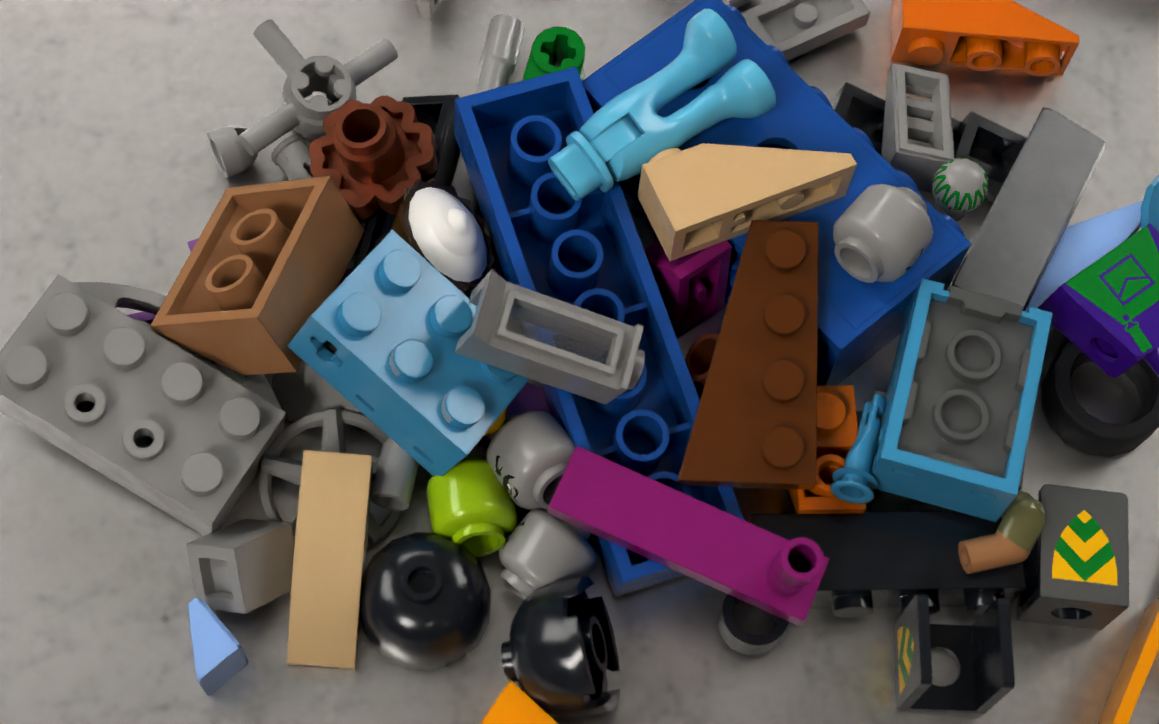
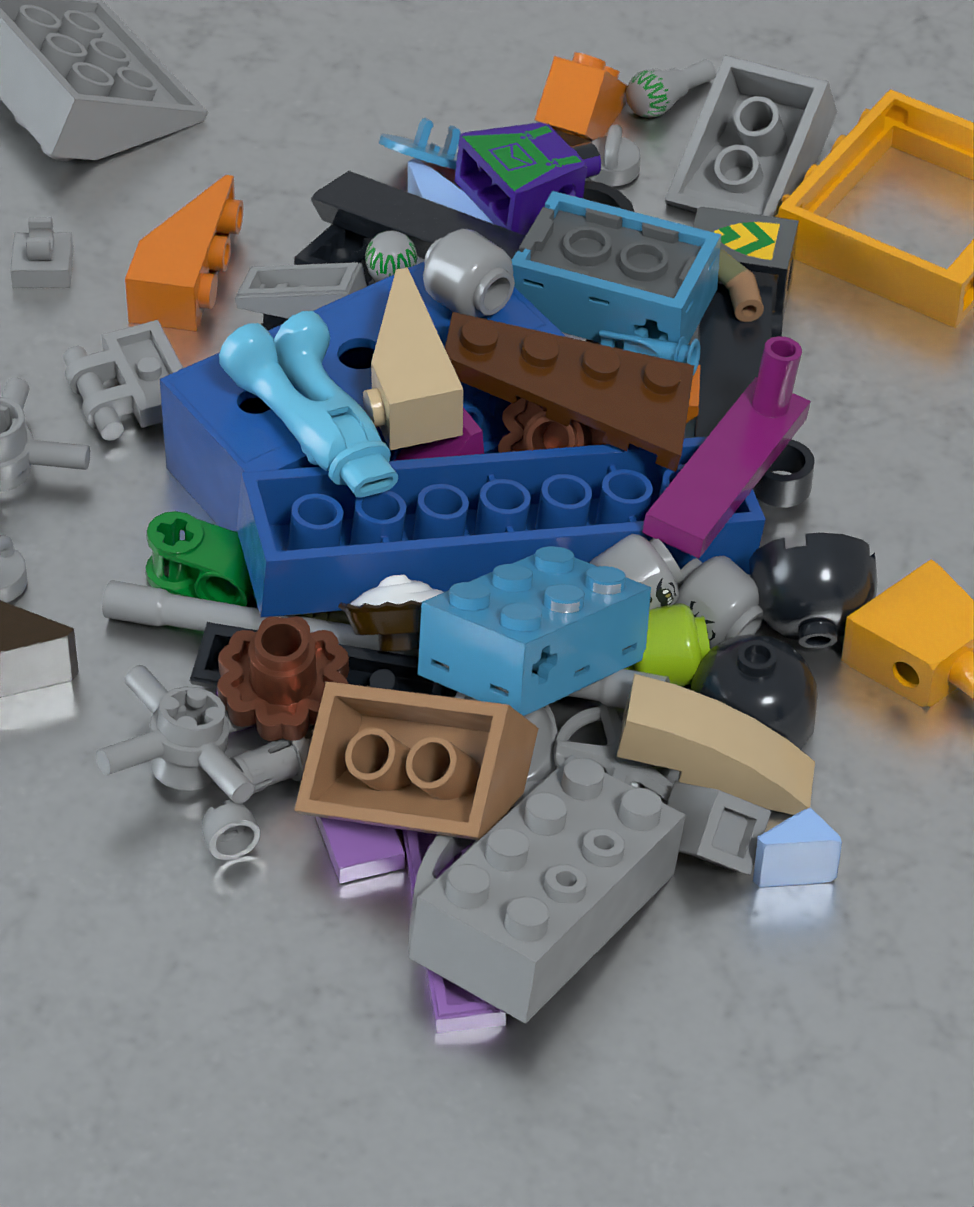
camera: 80 degrees left, 20 degrees down
light grey window [454,269,645,405] -> none
black piece [893,595,1015,714] -> none

